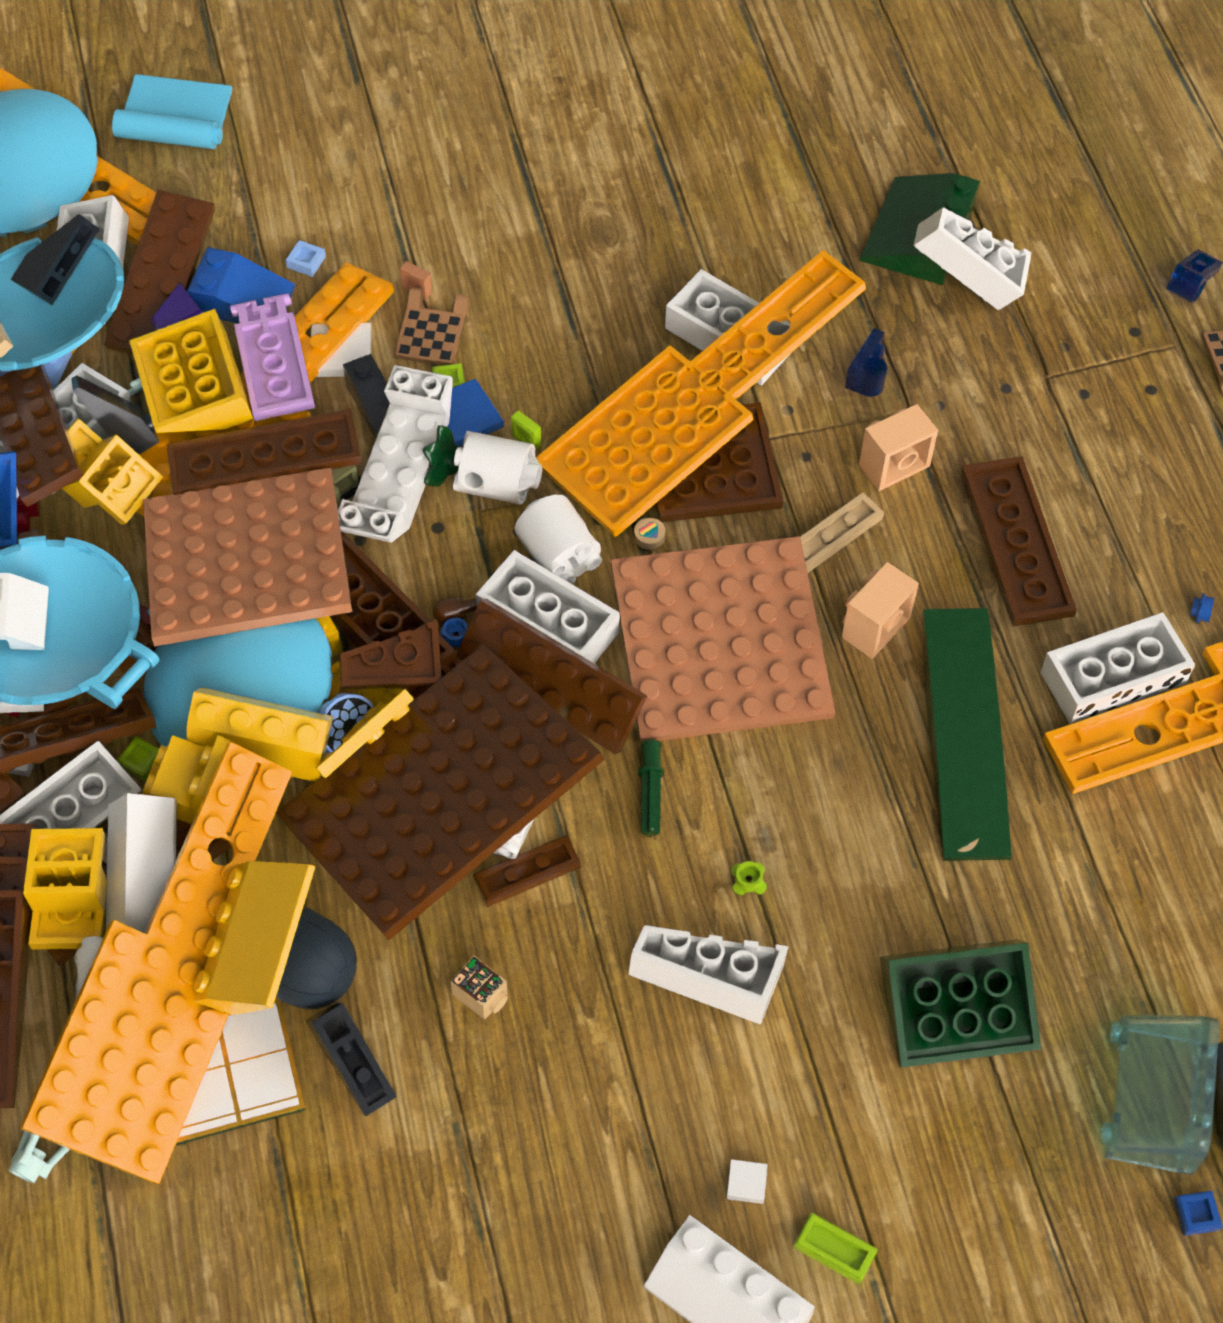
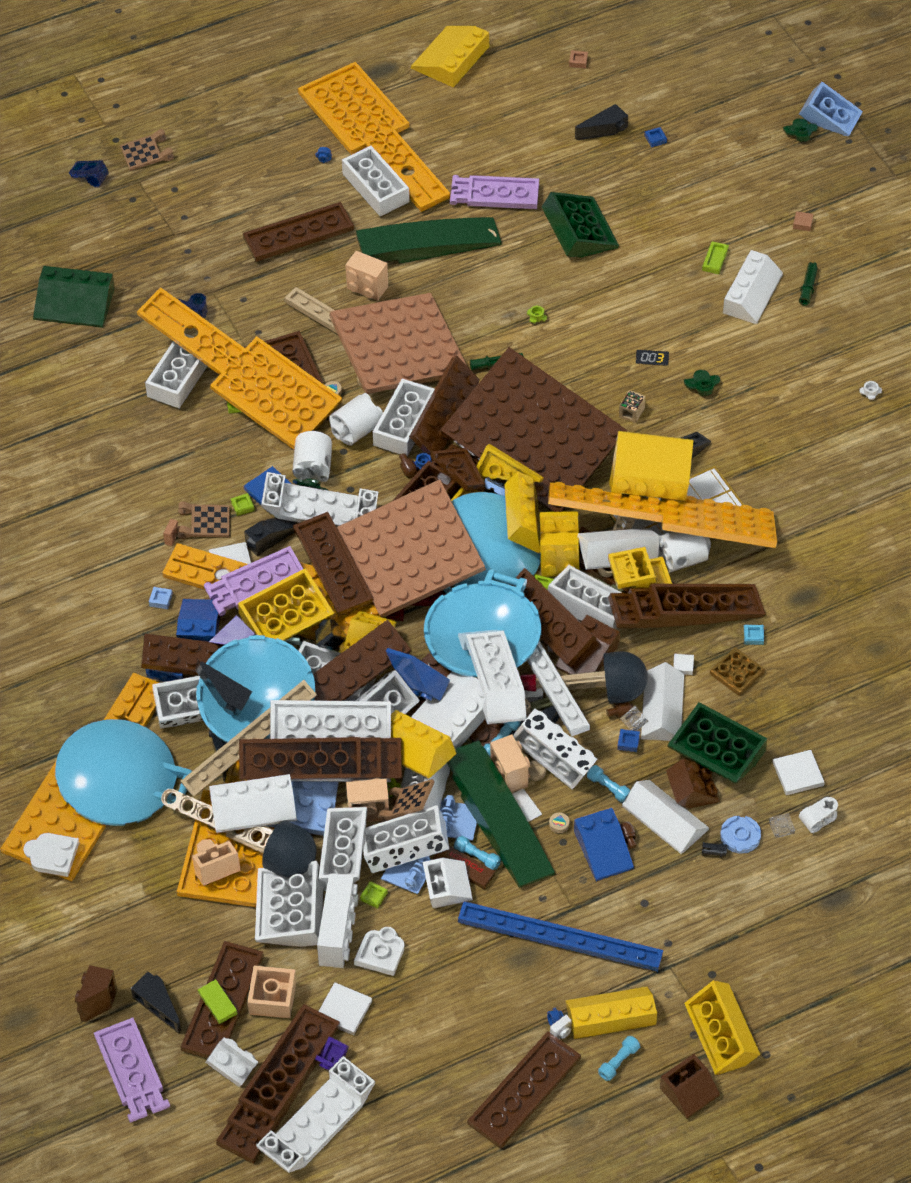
camera: 100 degrees left, 5 degrees down
light aqua plant [8,1131,70,1183] -> none
medium azure door [112,74,233,149] -> none
lime tile [511,410,541,450] -> none
white wedge [628,925,789,1025] -> none
white tile [727,1159,768,1204] -> none
light nougat brick [859,404,938,491] -> none
white wedge [914,208,1031,310] -> none
clear light blue windscreen [1100,1015,1219,1175] -> none
none -> lavender hinge [450,175,539,209]
none -> black sticker [636,350,669,365]
none -> dark green plate [684,369,720,396]

